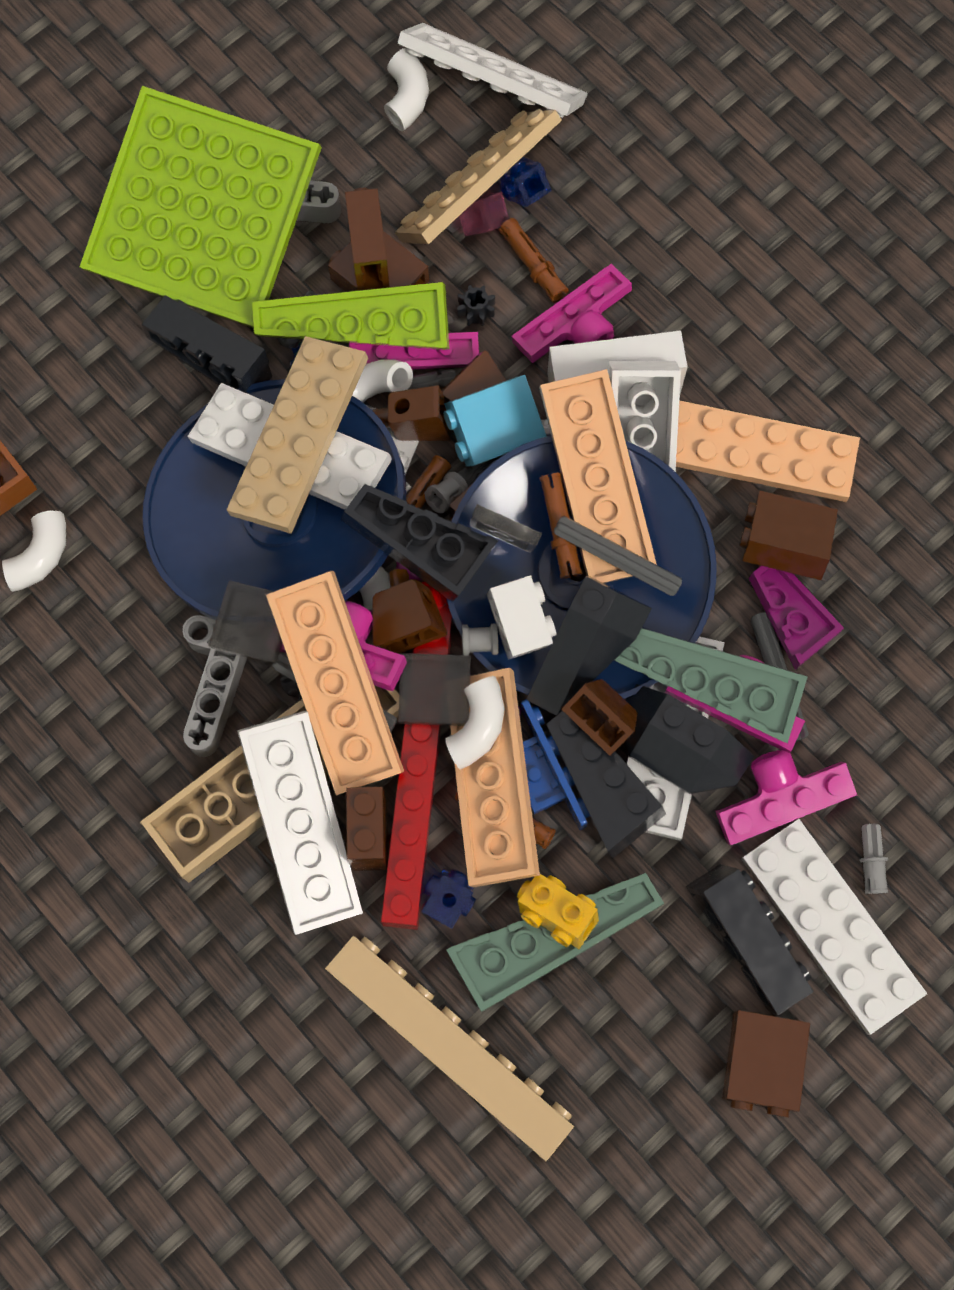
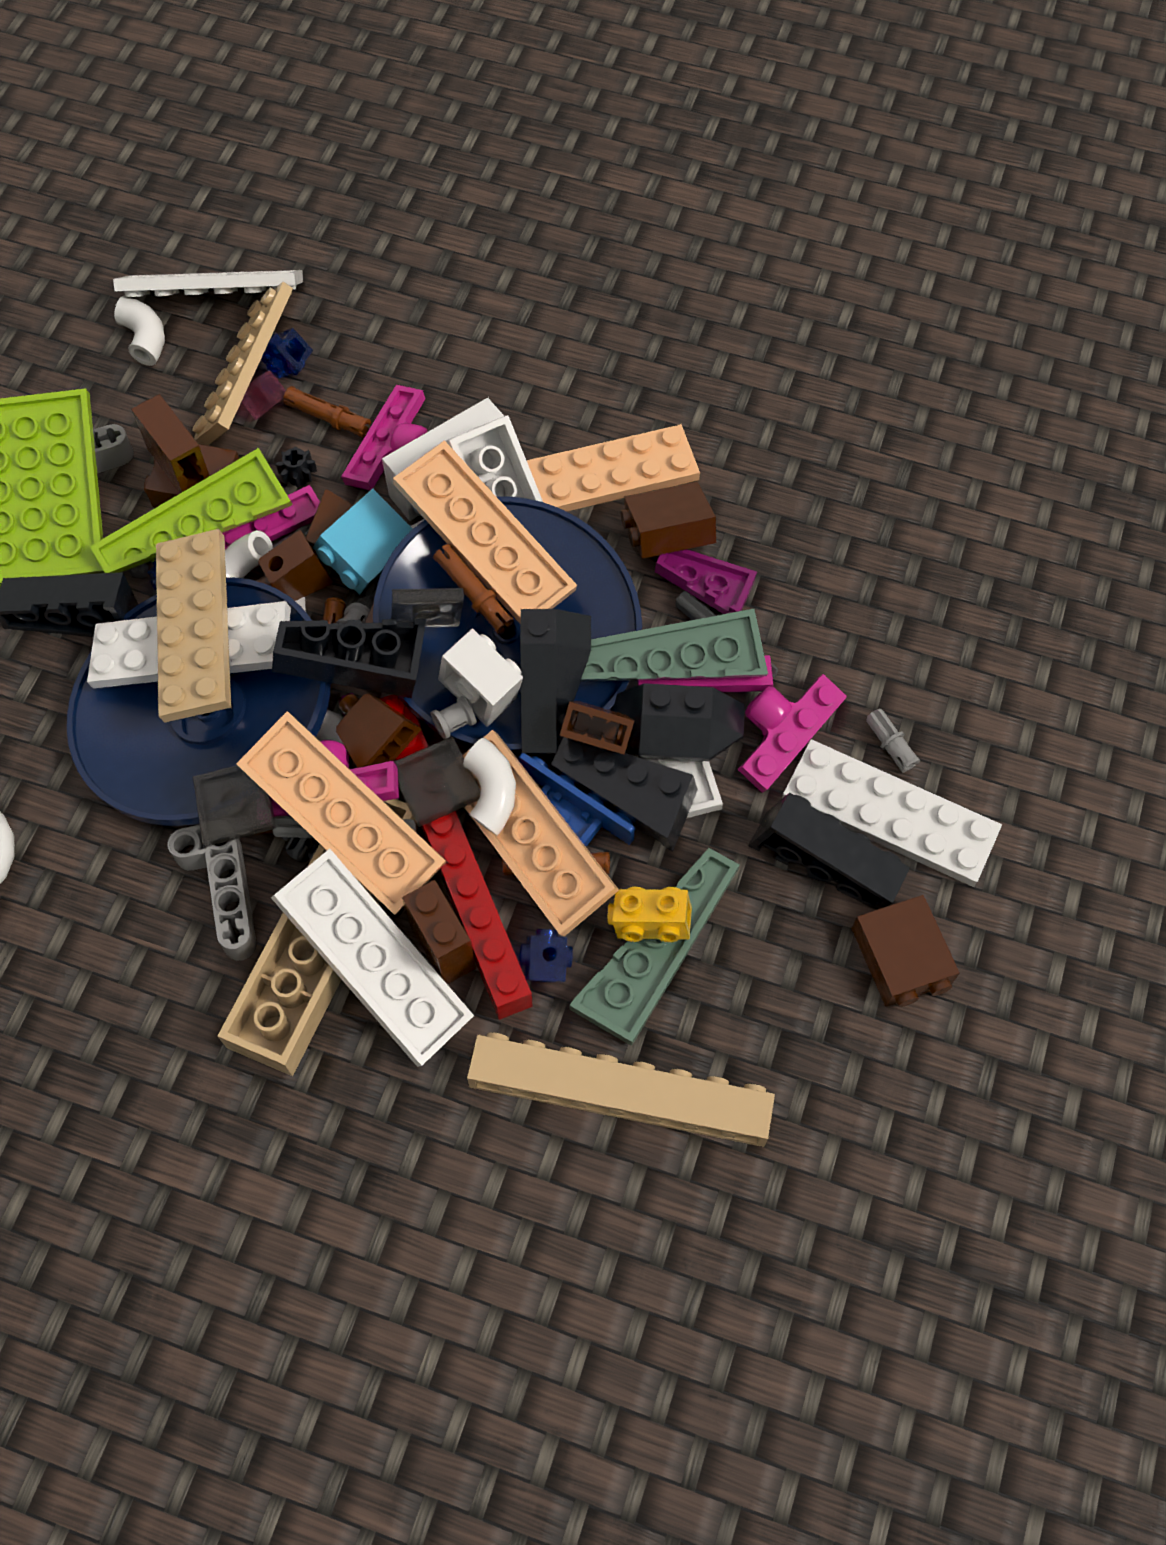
camera: 30 degrees left, 10 degrees down
dark grey axle [554,516,682,596] -> none

